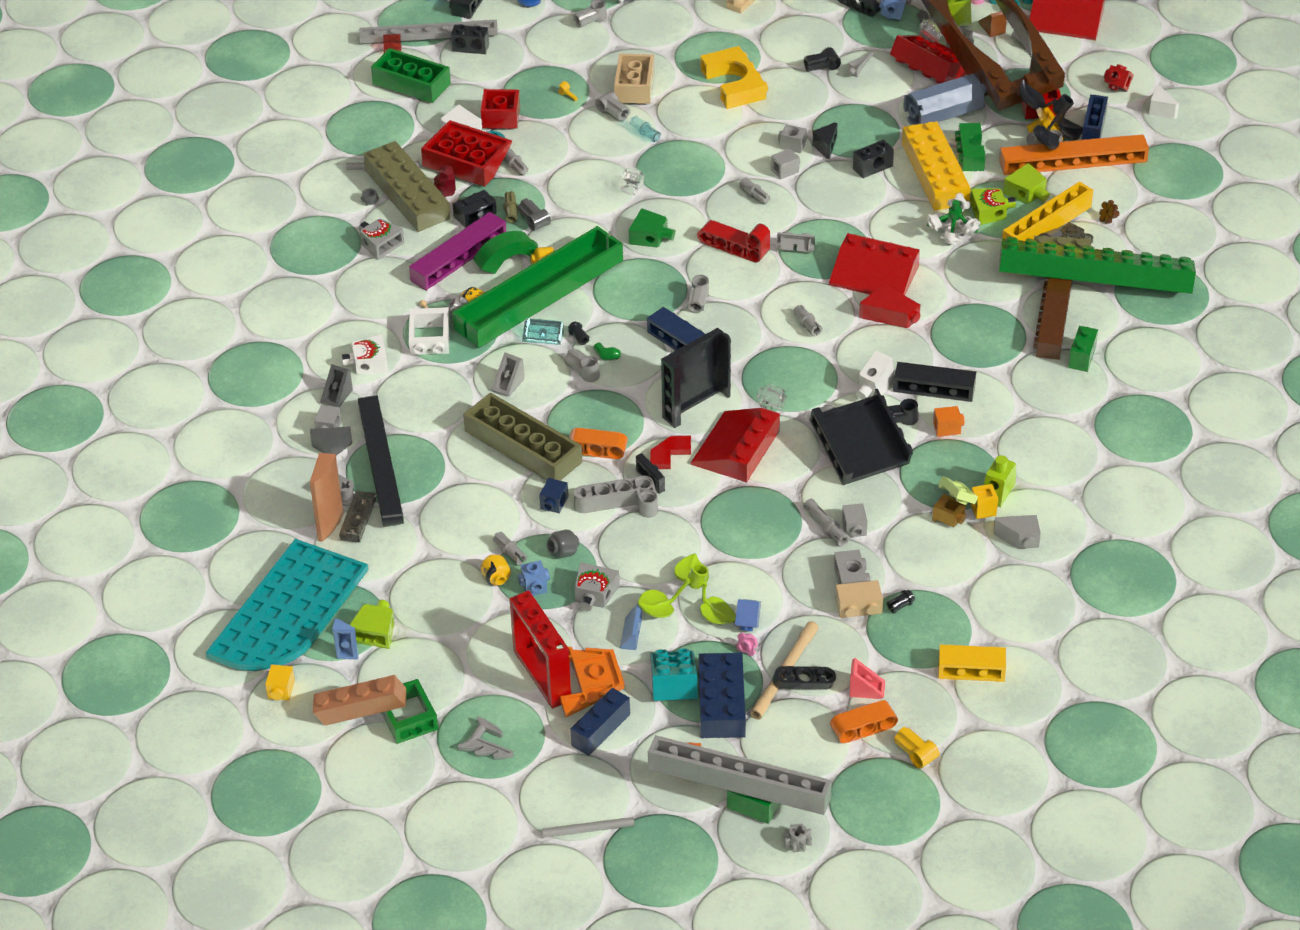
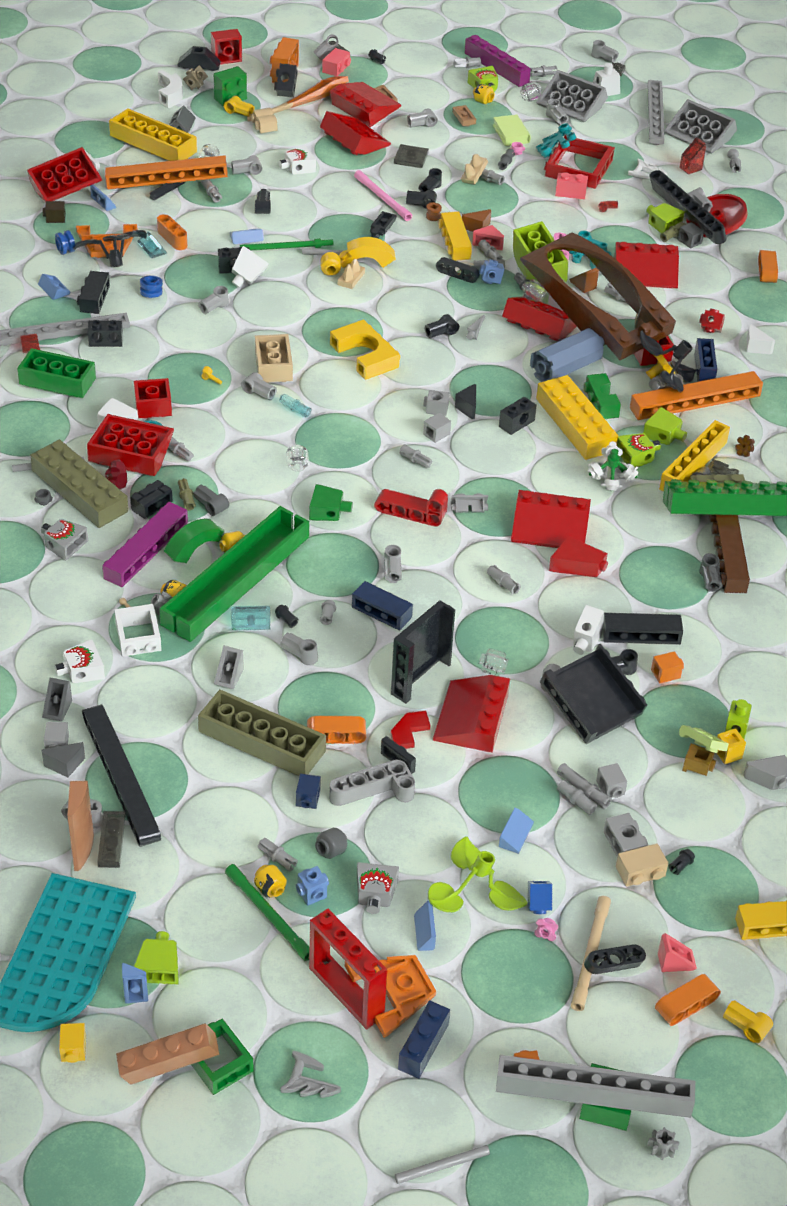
camera: 15 degrees left, 0 degrees up
green arm [593,342,621,361] -> none
teal slope [650,648,698,701] -> none
dark blue brick [699,653,746,738] -> none
green brick [1068,325,1098,372] -> none
none -> green piece [225,864,310,961]
none -> light grey pin [320,600,337,625]
none -> medium blue slope [499,808,534,854]
none -> light grey pin [557,779,597,815]
none -> dark grey piece [699,553,722,592]
none -> orange beam [758,250,778,283]

